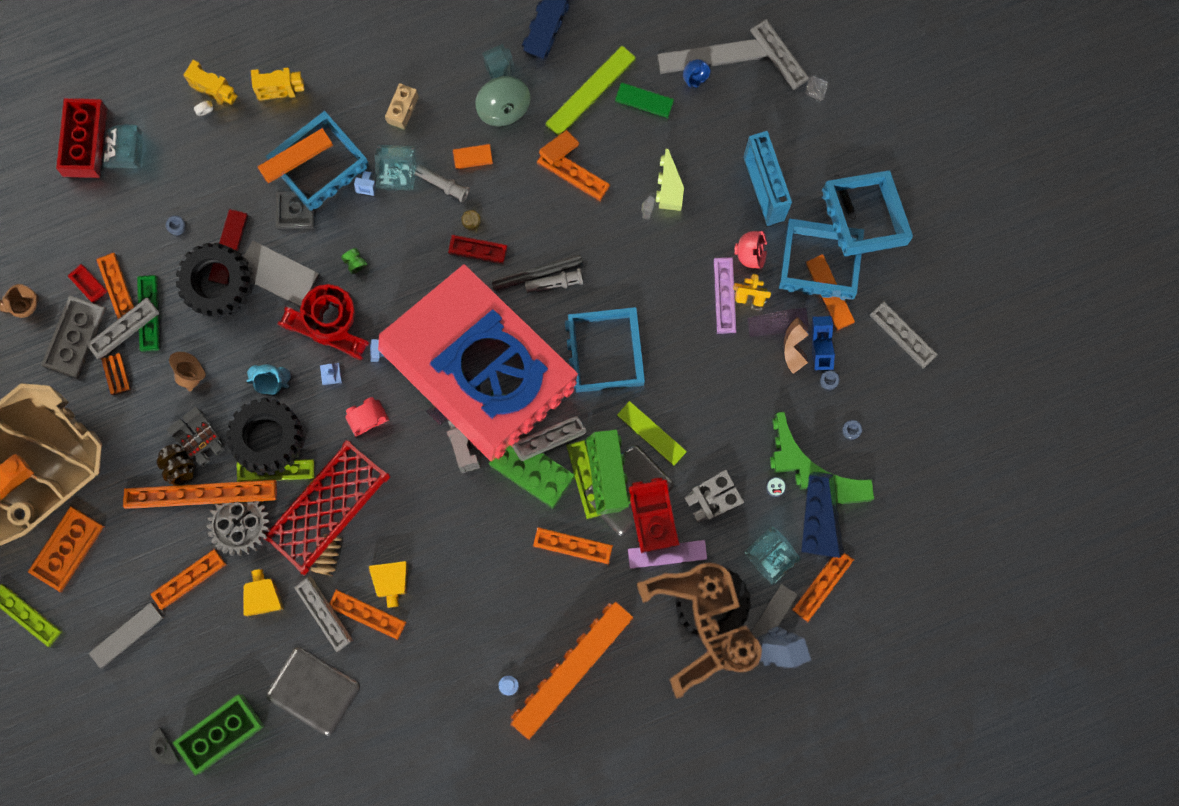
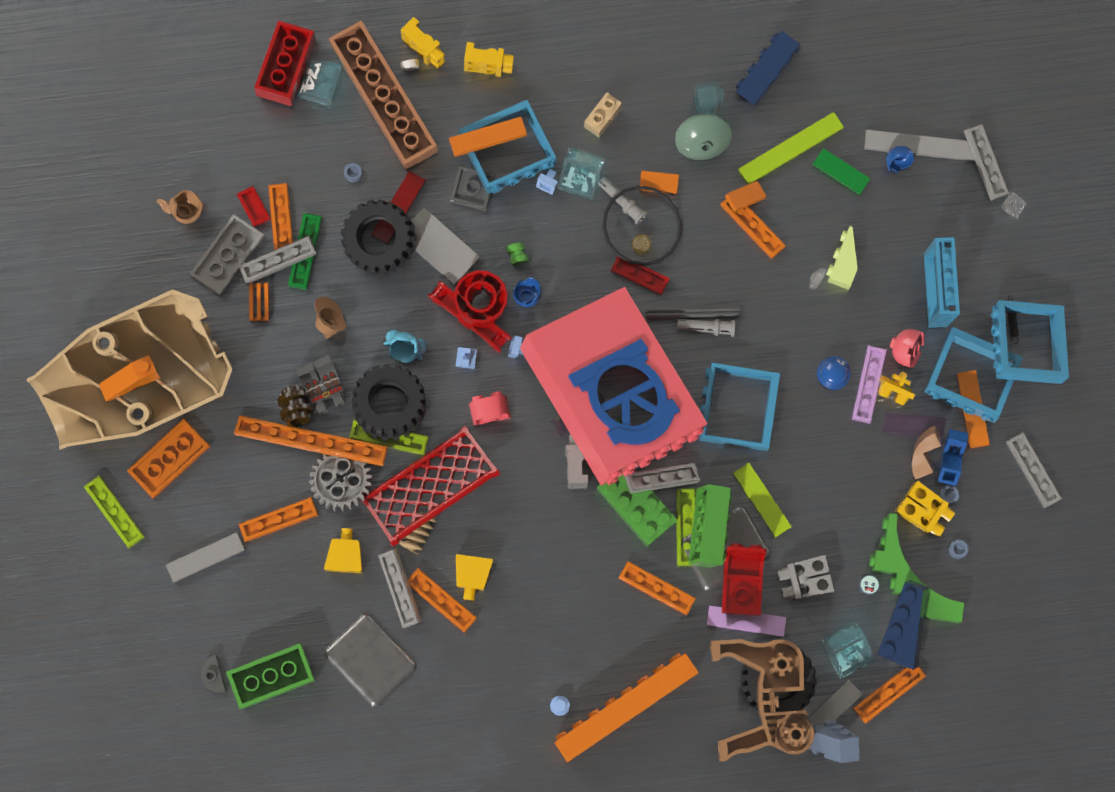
camera: 10 degrees right, 0 degrees up
none -> nougat brick [329,21,438,171]
none -> blue hair [513,277,542,307]
none -> black piece [602,186,682,266]
none -> blue helmet [817,356,851,390]
none -> yellow hips [894,481,955,536]

